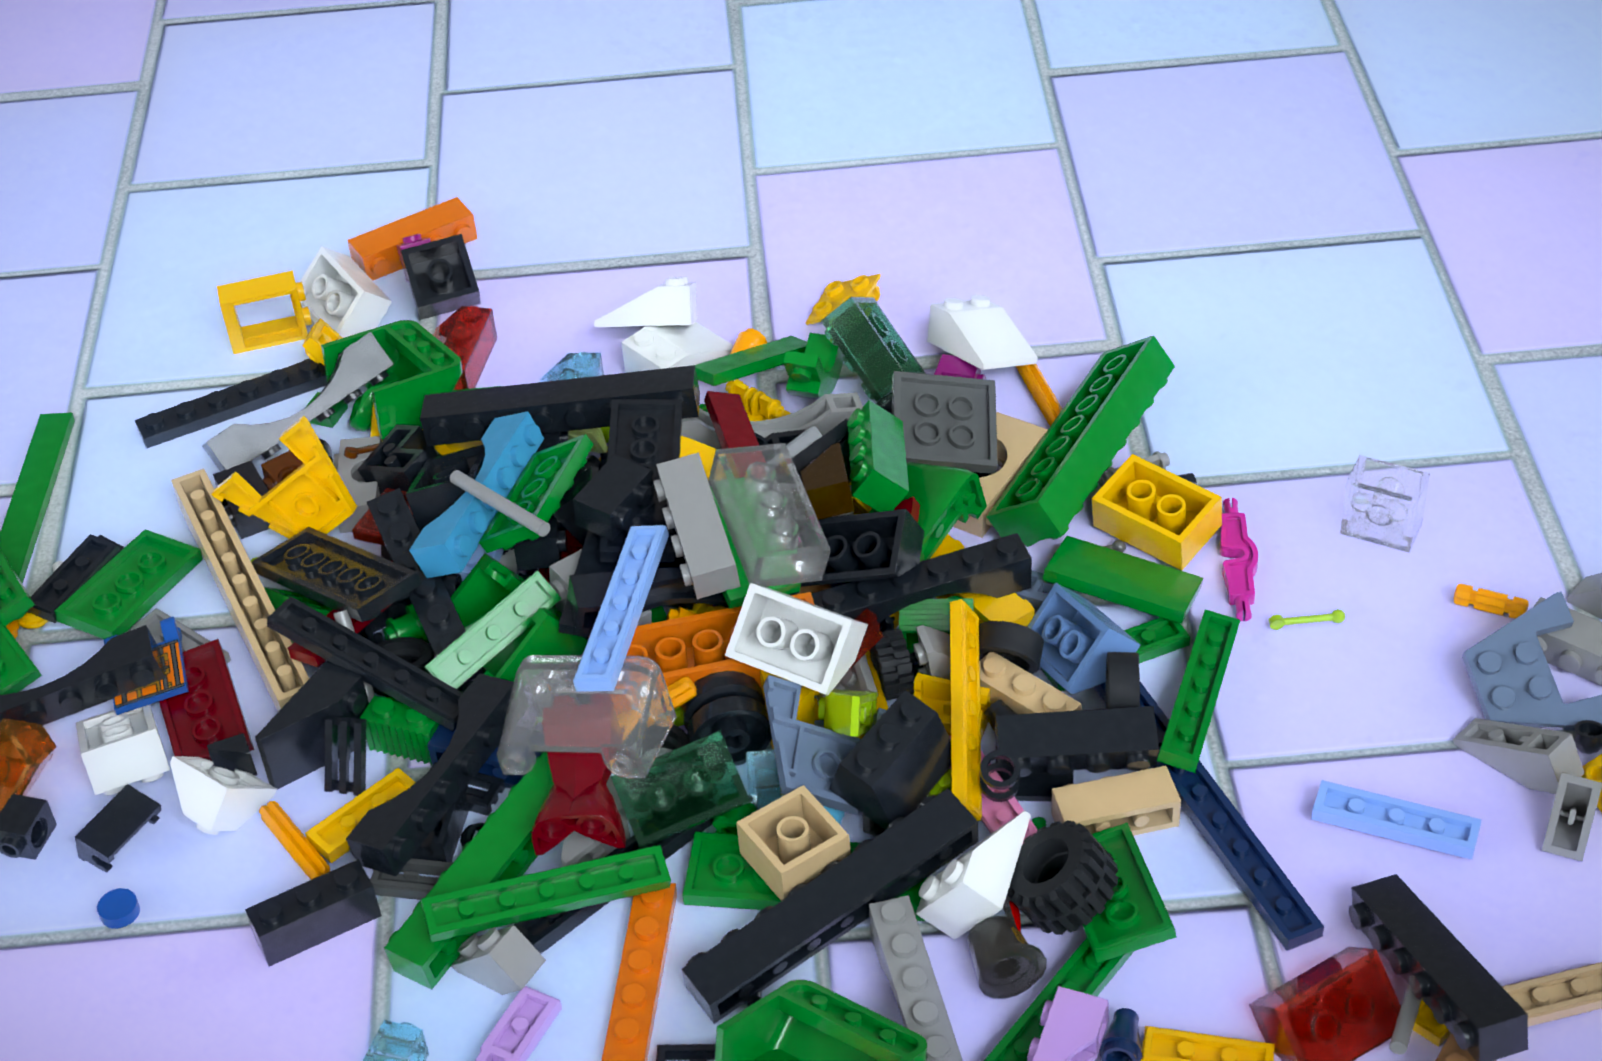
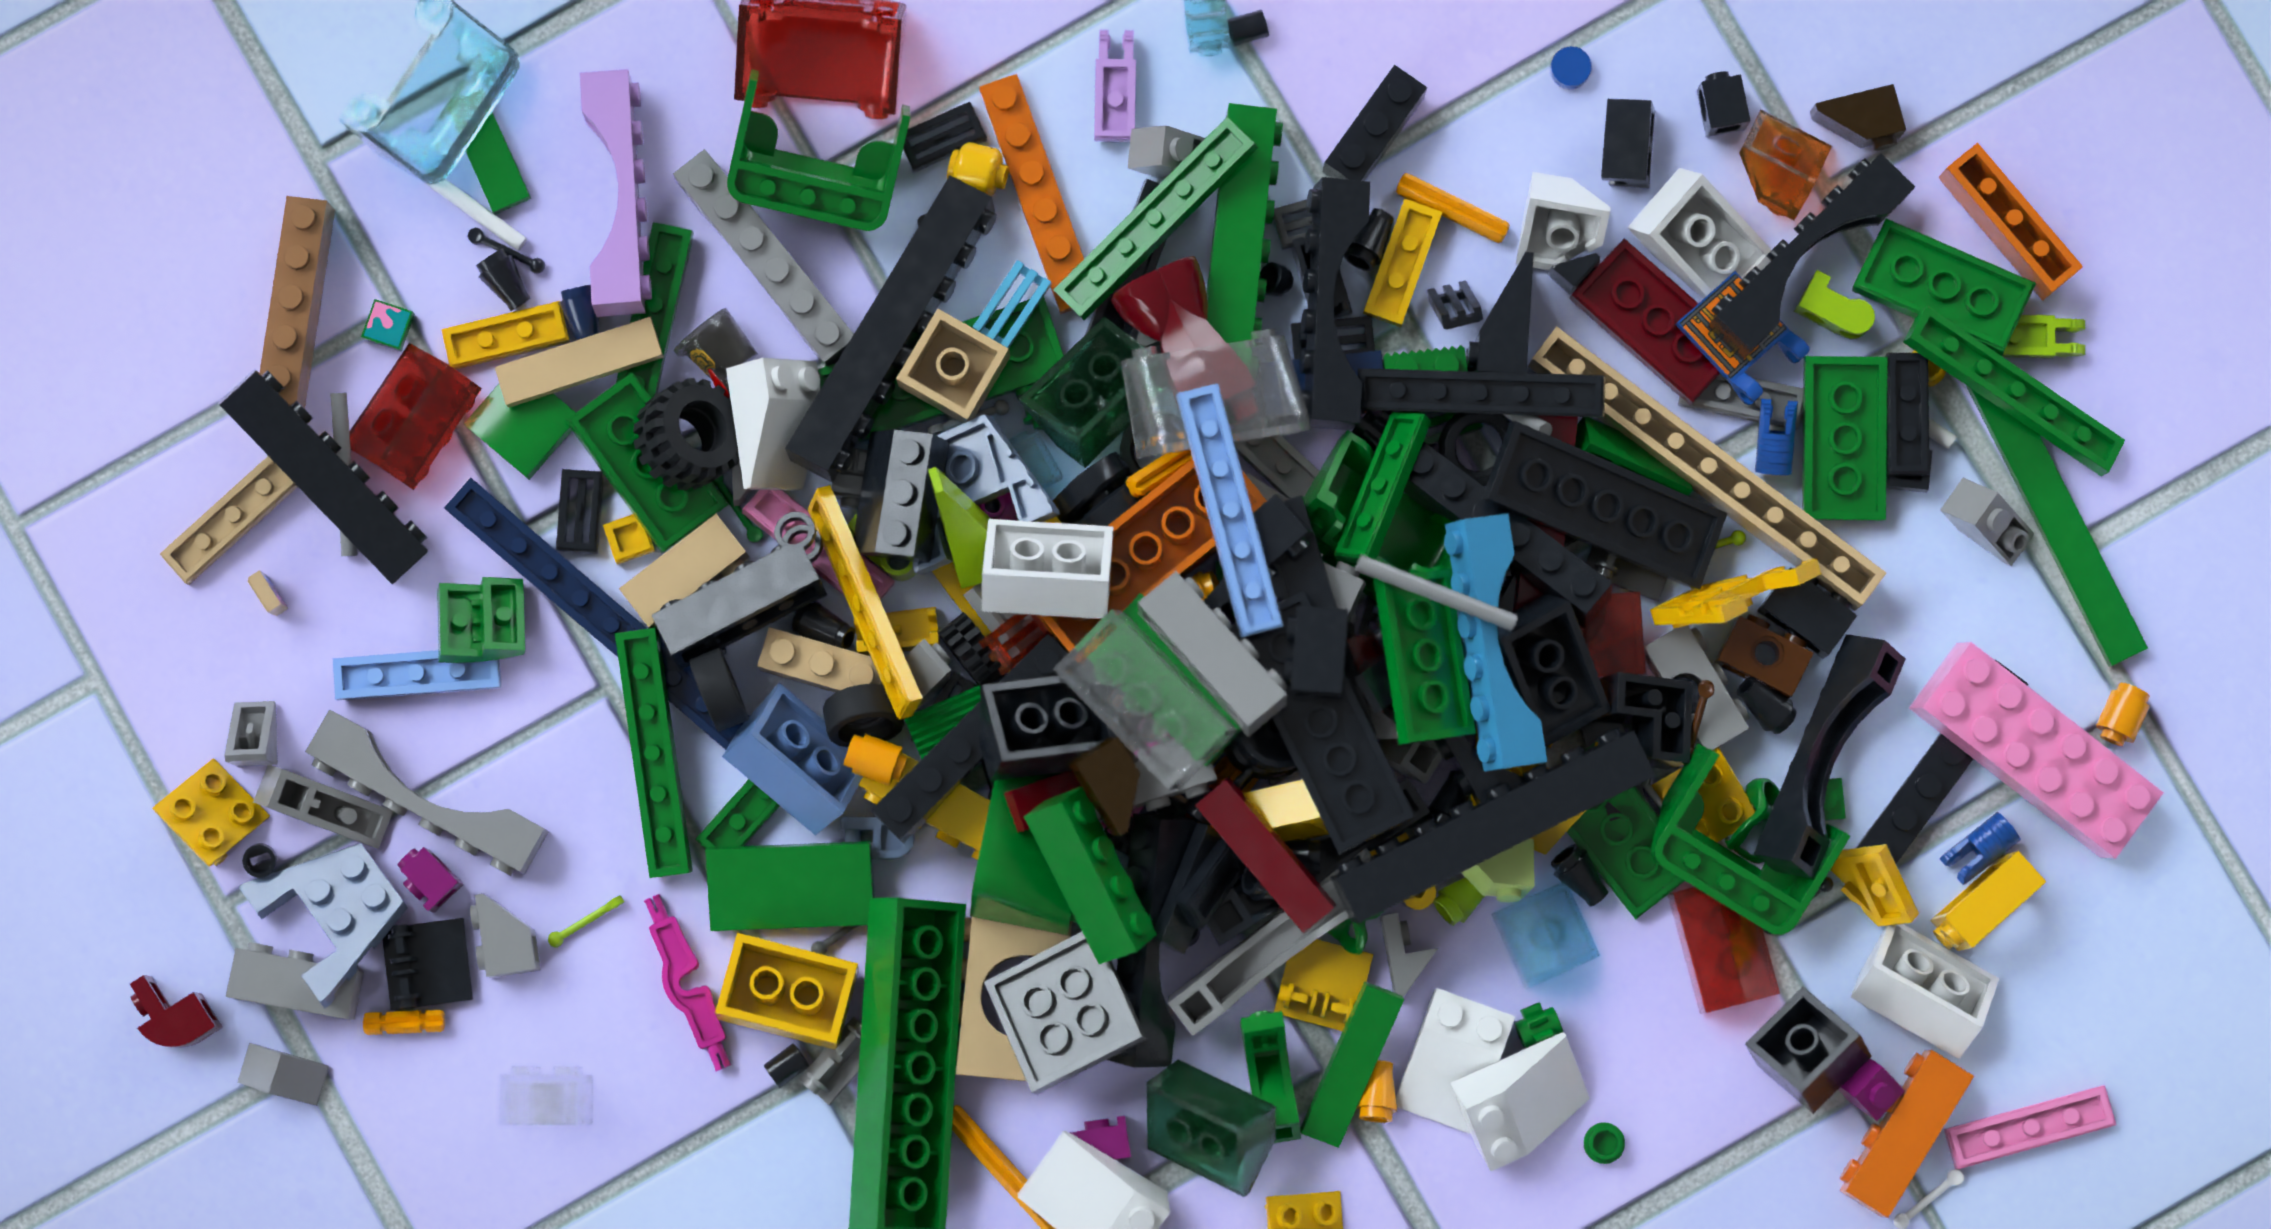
camera: 150 degrees right, 40 degrees up
none -> tan tile [247,570,289,616]
none -> light grey arch [305,709,549,876]
none -> black hinge [383,918,473,1011]
none -> magenta brick [397,847,464,913]
none -> green slope [437,577,526,663]
none -> green slope [463,384,576,480]
none -> light grey slope [470,894,541,978]
none -> tan tile [494,317,664,408]
none -> black tile [556,469,604,554]
none -> yellow tile [603,514,656,565]
none -> light orange brick [843,734,908,786]
none -> yellow head [947,142,1009,197]
none -> medium azure tile [972,260,1052,349]
none -> black hinge [1226,9,1269,47]
none -> green gear [1514,1002,1564,1049]
none -> green plate [1583,1122,1625,1164]
none -> blue hinge [1755,399,1798,475]
none -> lime leg [1793,270,1875,339]
none -> bright pink brick [1909,642,2164,859]
none -> blue hinge [1939,812,2021,885]
none -> light grey slope [1940,477,2034,566]
none -> bright pink tile [1944,1085,2116,1169]
none -> light orange brick [2096,682,2150,747]

